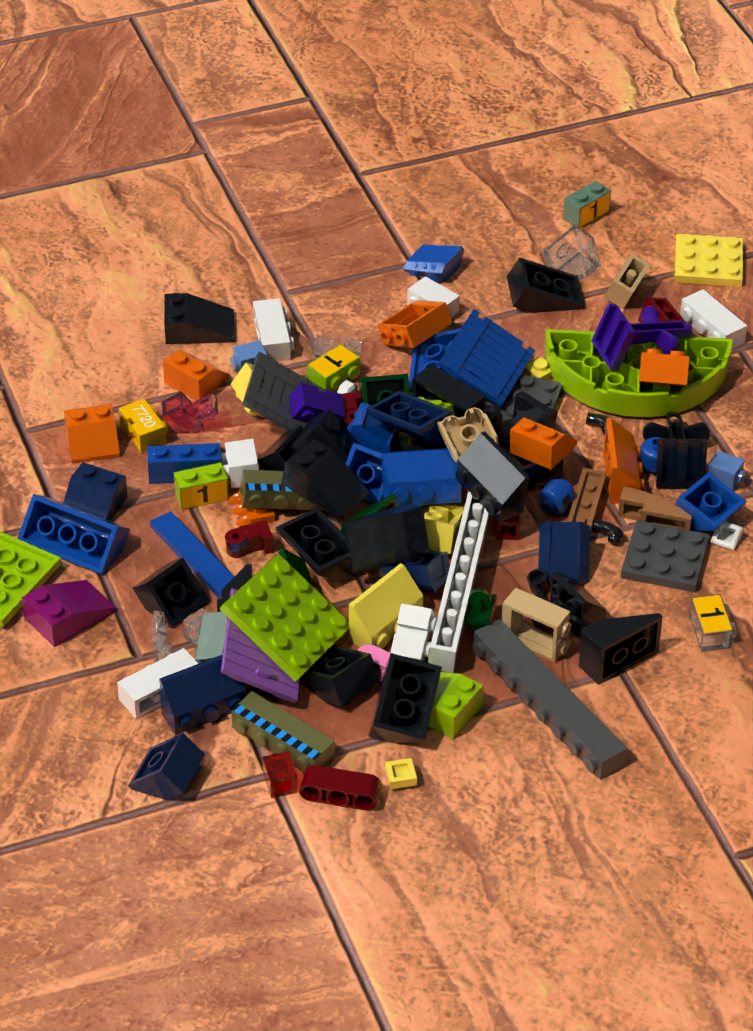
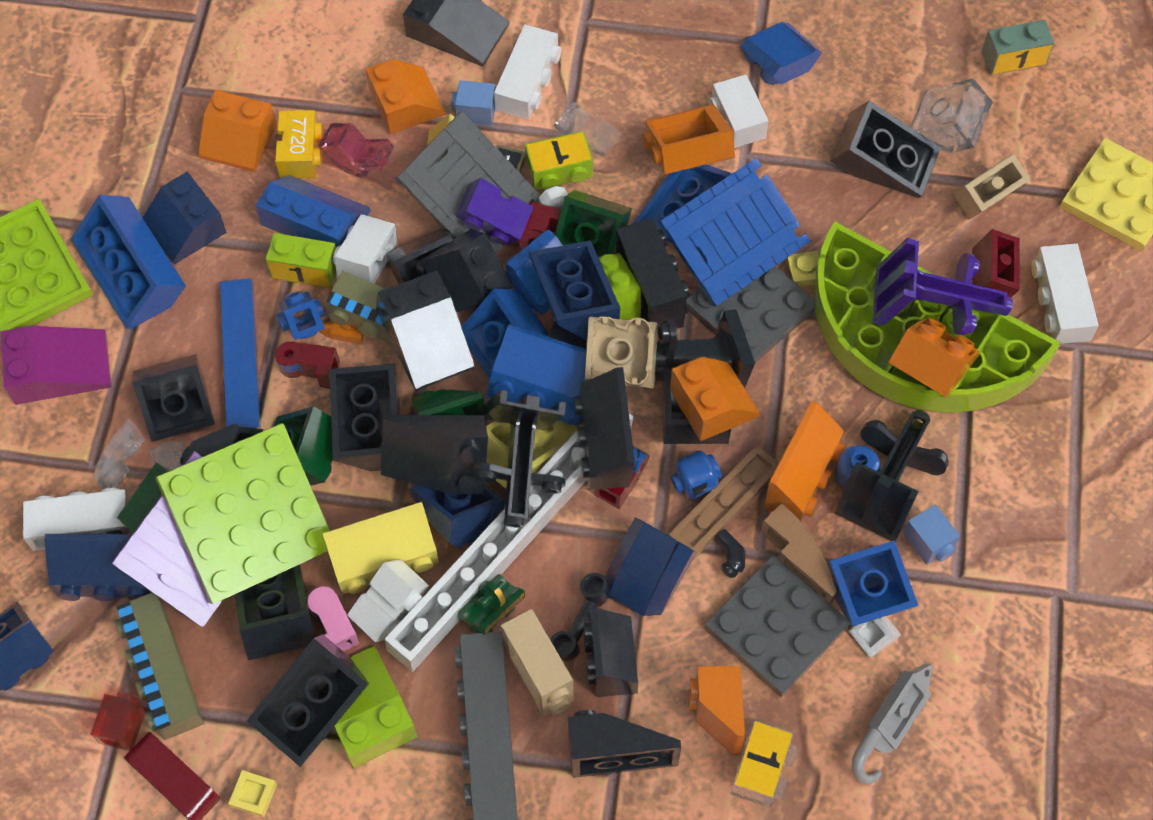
camera: 30 degrees right, 20 degrees up
black arm [586,412,609,434] -> none
none -> blue brick [277,291,325,340]
none -> black piece [473,390,566,528]
none -> orange slope [688,665,745,755]

